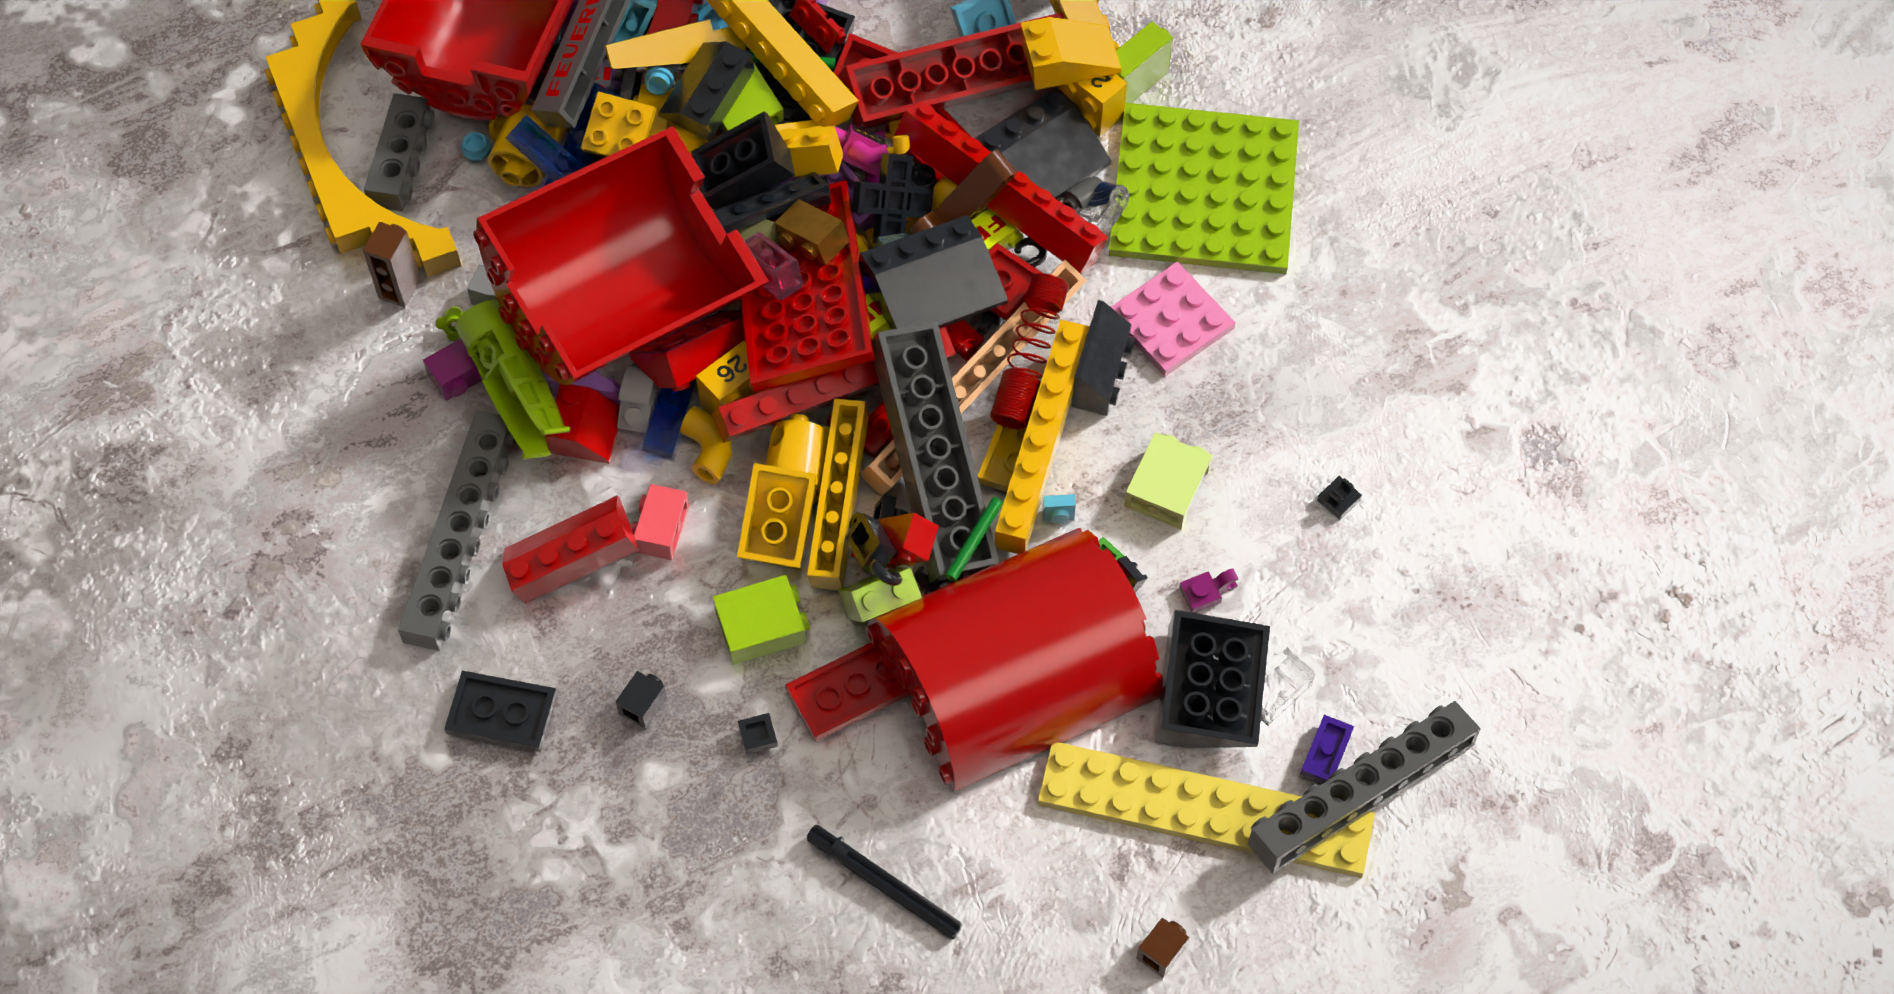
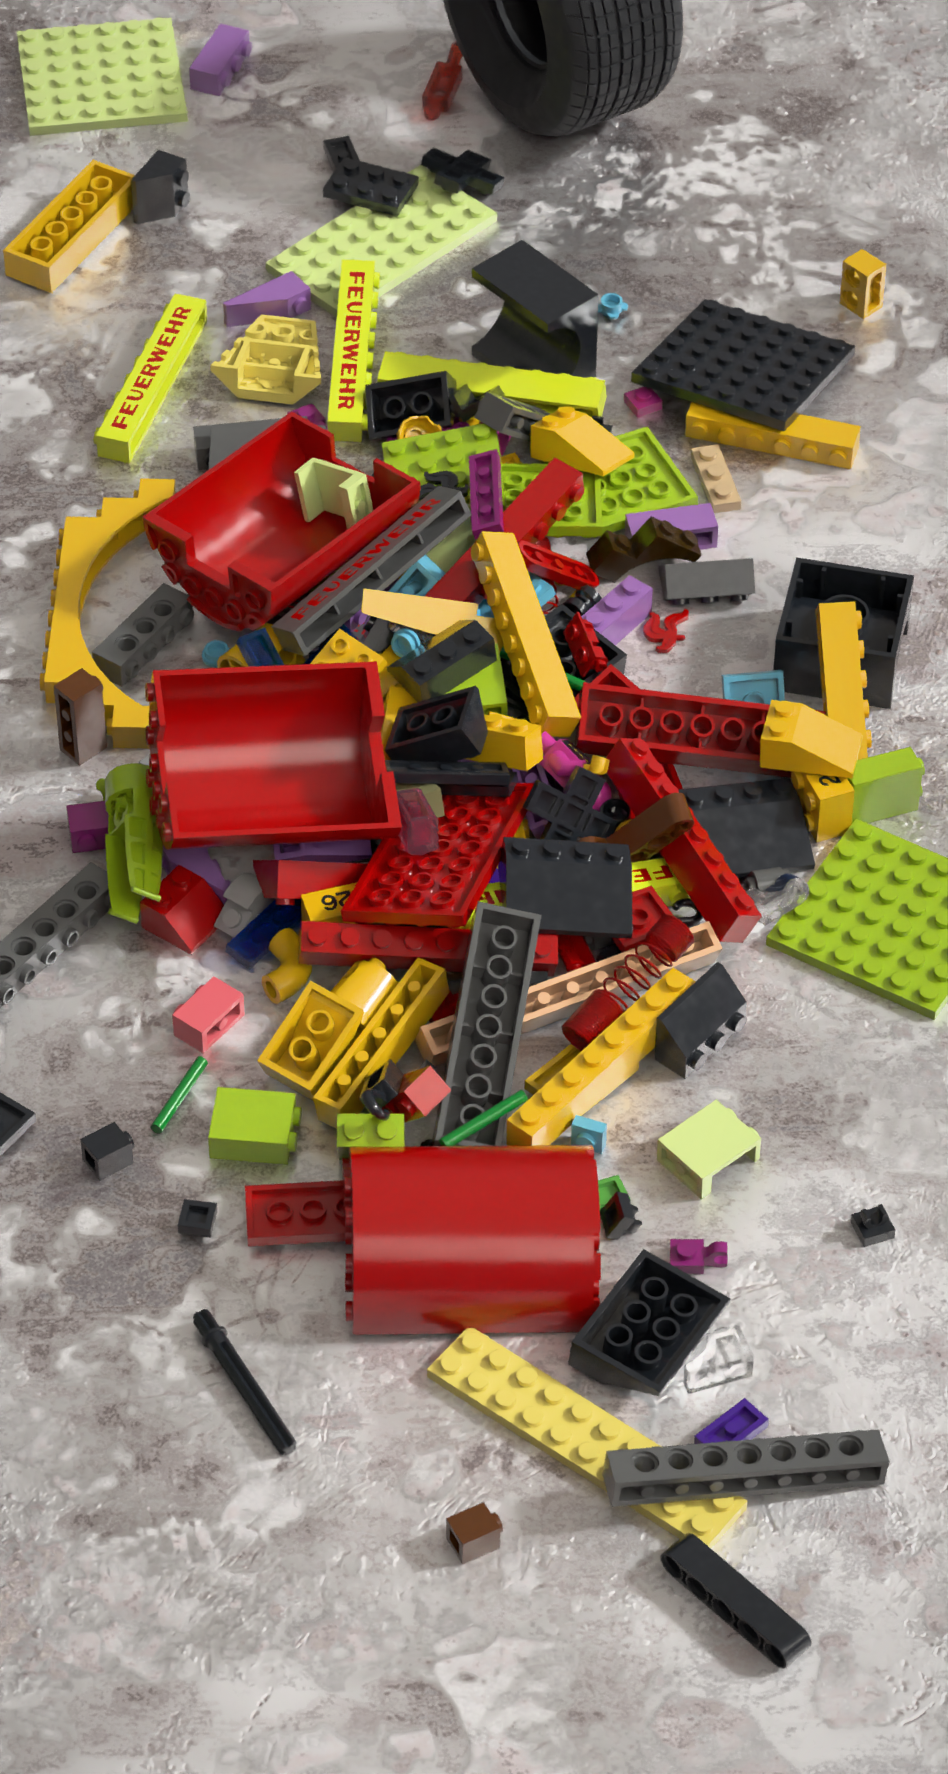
camera: 25 degrees right, 15 degrees down
red slope [502,495,639,604] -> none
pearl gold brick [774,199,850,265] -> none
bright pink plate [1111,261,1236,377] -> none
none -> green bar [150,1056,208,1134]
none -> black beam [660,1533,812,1669]

